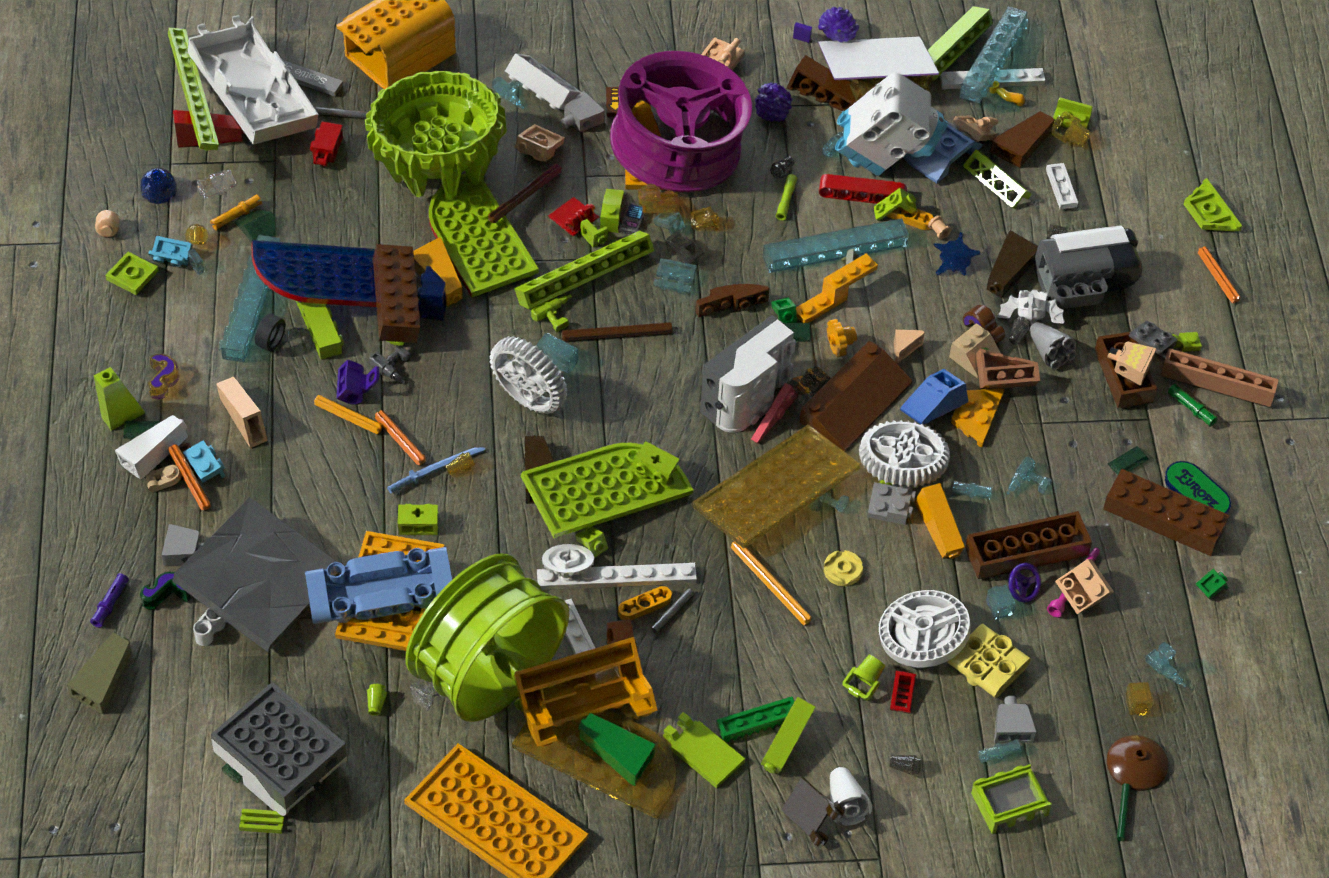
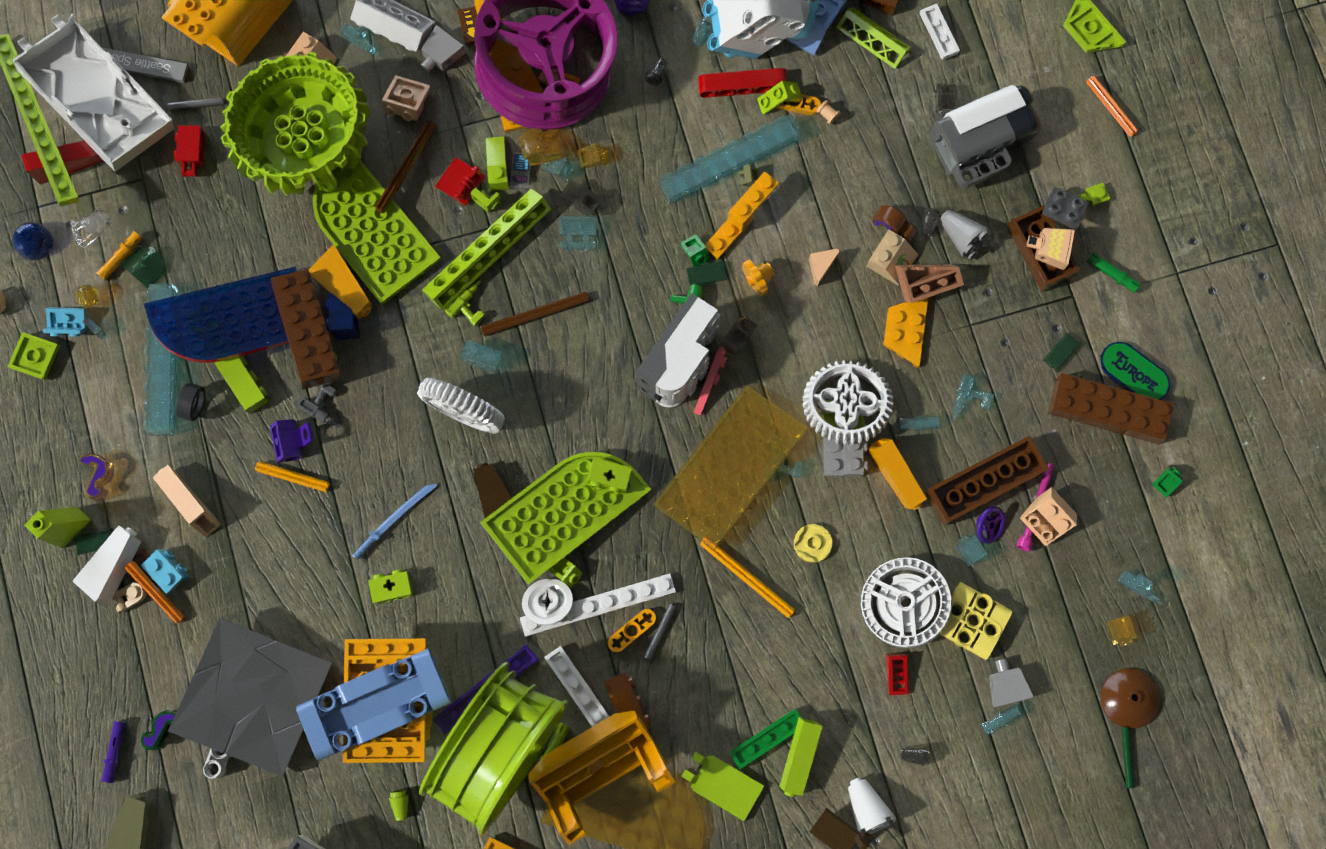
camera: 10 degrees left, 25 degrees up
light grey torso [162,524,204,567] -> none
orange axle [375,410,426,466] -> none
clear yellow cone [445,452,475,476] -> none
green slope [578,713,656,786] -> none
reddish brown slope [695,284,770,317] -> none
lime piece [776,174,798,221] -> none
reddish brown slope [799,341,913,452] -> none
lime piece [842,654,885,701] -> none
slope [900,369,968,424] -> none
clear blue piece [934,232,981,276] -> none
window [971,764,1052,834] -> none
dark brown slope [986,230,1038,298] -> none
white helmet [998,290,1065,325] -> none
nougat brick [1161,348,1279,407] -> none

